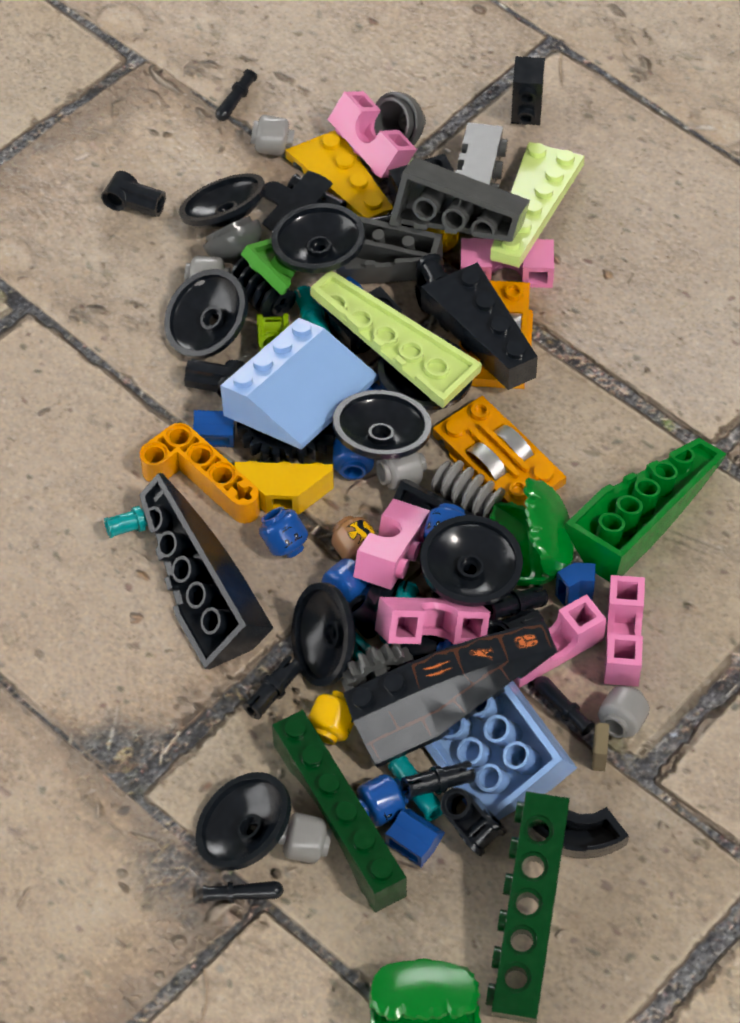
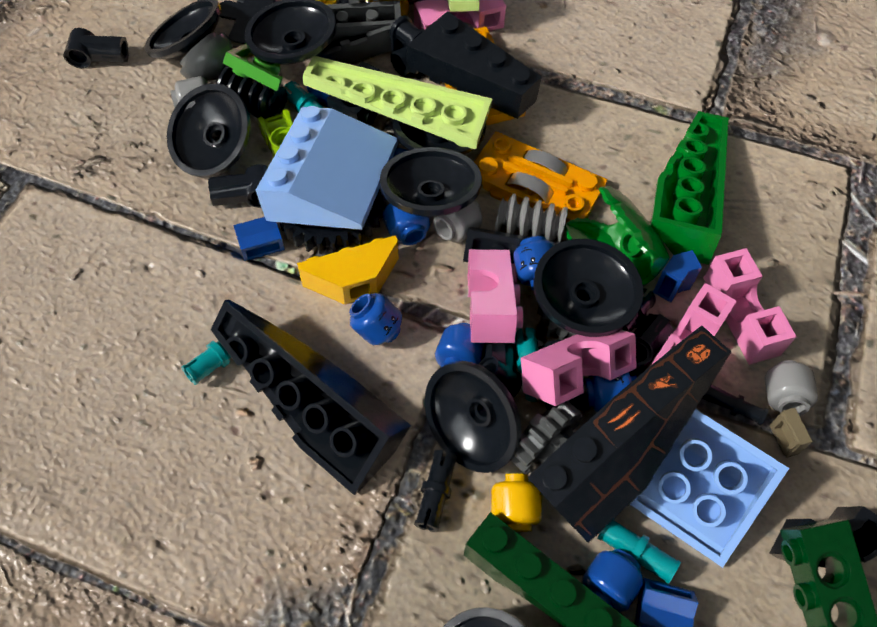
camera: 25 degrees left, 5 degrees up
light orange beam [139,423,260,524] -> none
medium nougat head [331,516,378,560] -> none
black pin [401,760,475,800] -> none
black piece [440,787,507,857] -> none

